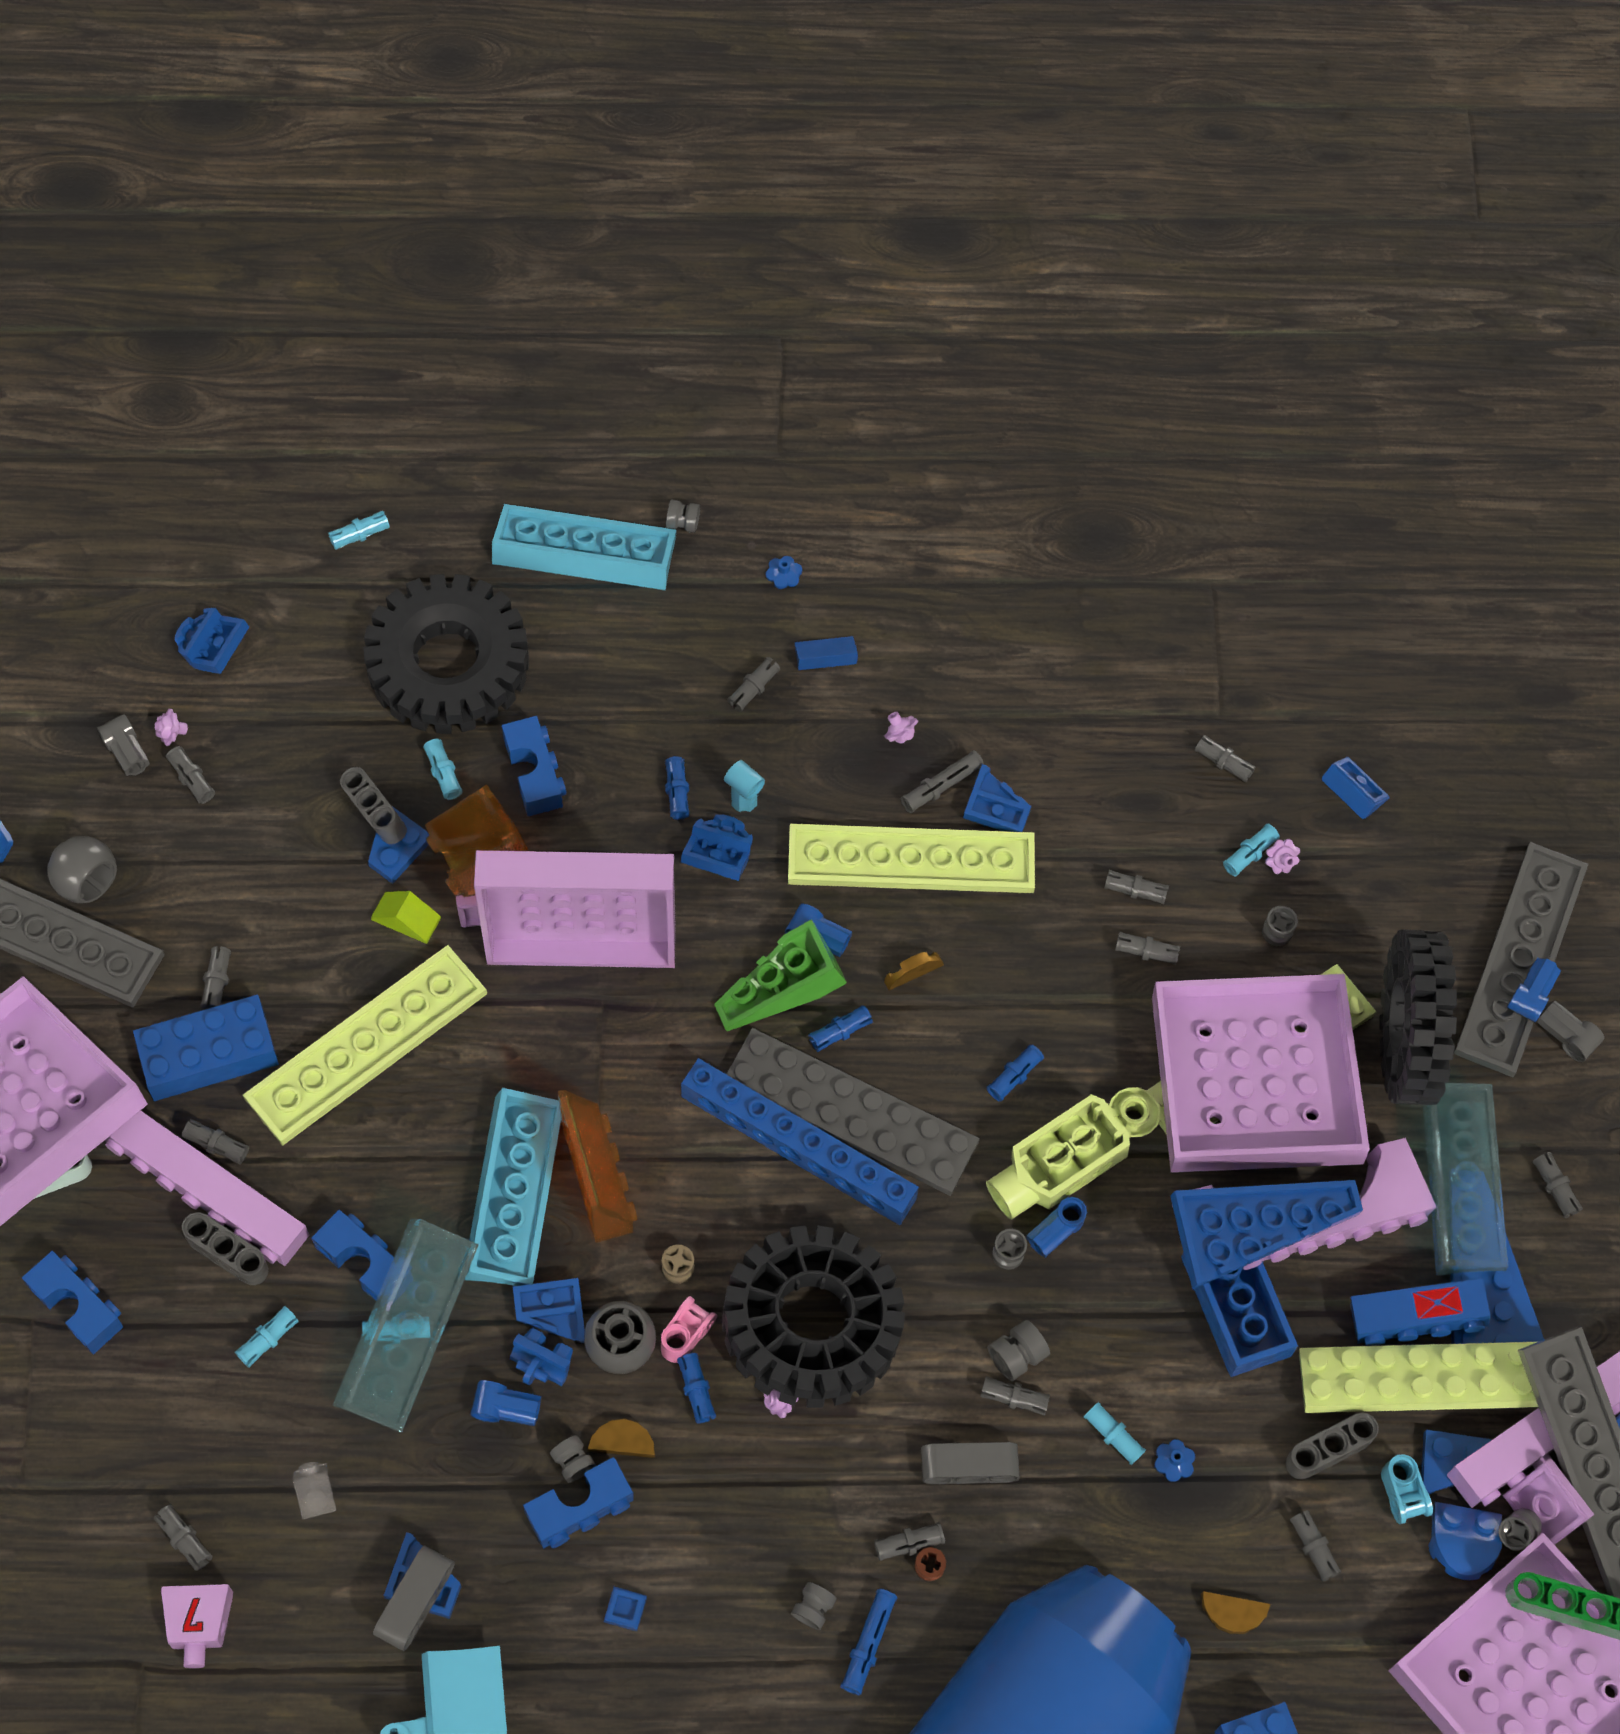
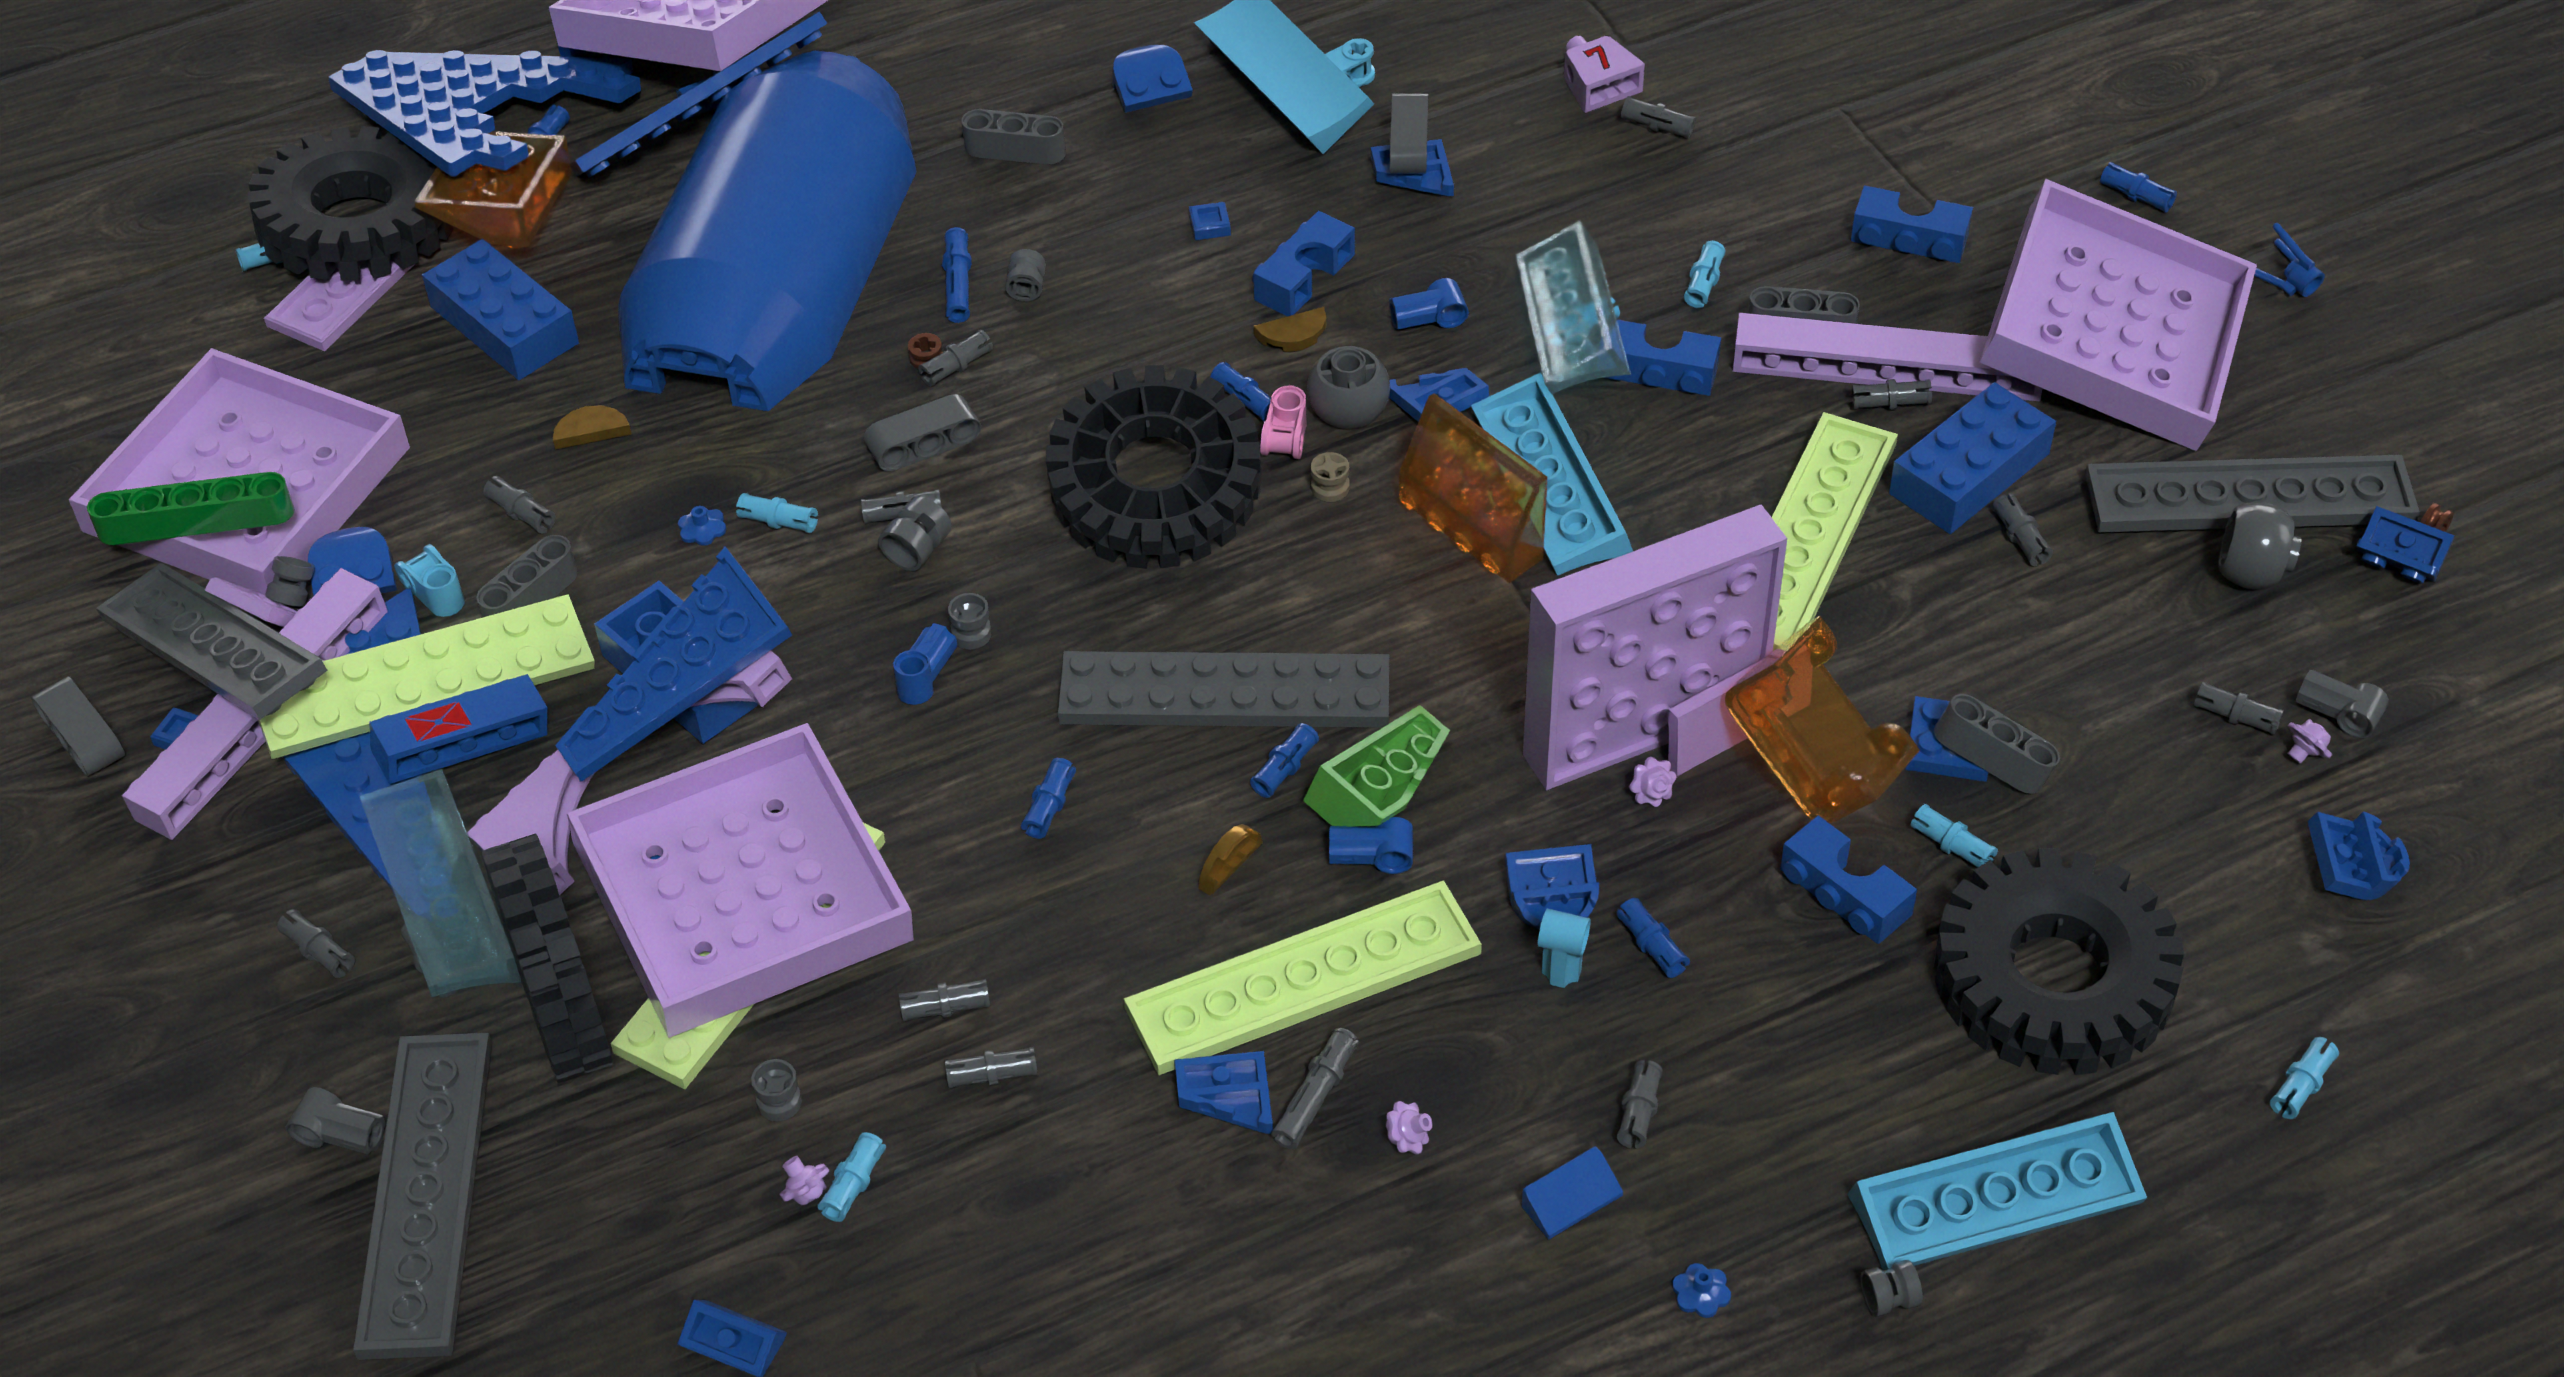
camera: 160 degrees right, 15 degrees down
clear bracket [293,1462,336,1520] -> none
lime slope [371,891,441,944] -> none
blue hips [510,1328,573,1386] -> none
dark grey wheel [550,1435,596,1483] -> none
blue brick [681,1058,919,1225] -> none
yellowish green brick [986,1087,1161,1220] -> none
dark grey pin [1195,735,1256,783] -> none
blue piece [1507,958,1561,1023] -> none

